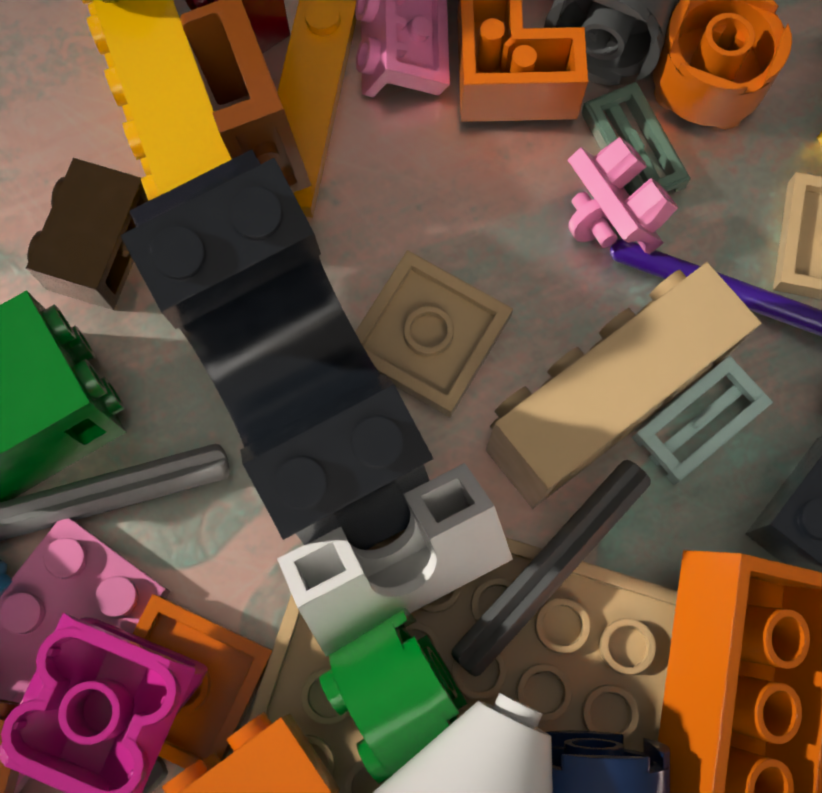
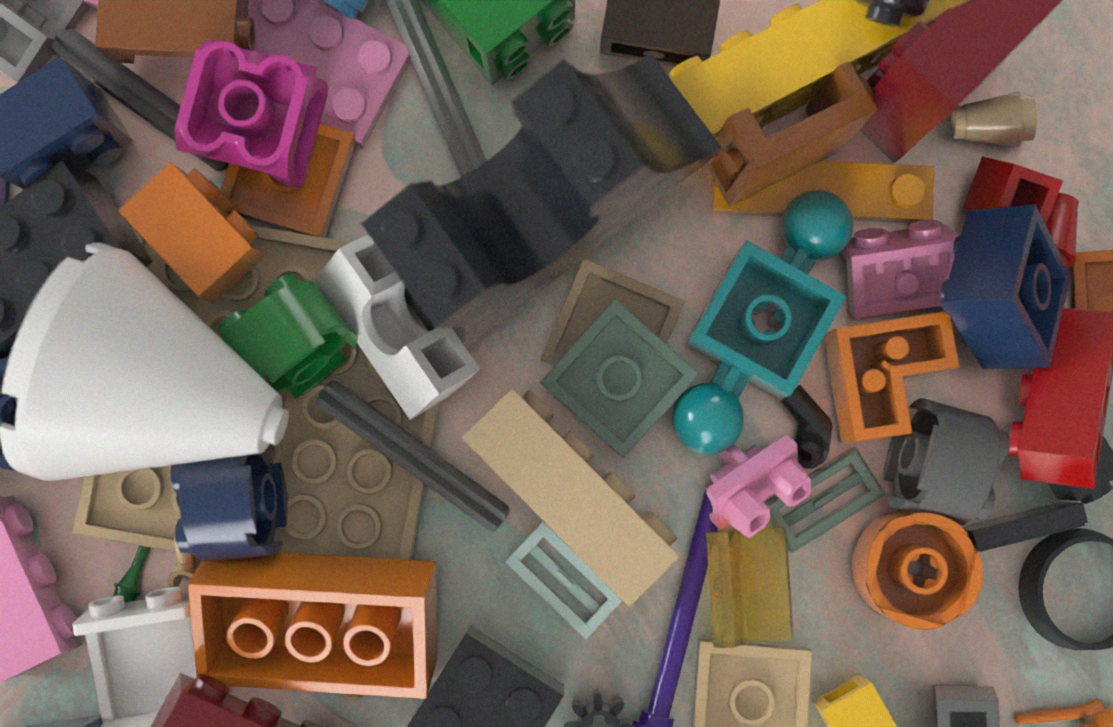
camera: 85 degrees right, 10 degrees up
none -> sand green plate [539,299,699,458]
none -> teal brick [672,190,853,455]
none -> clear yellow panel [706,527,794,648]
none -> black arm [779,384,833,469]

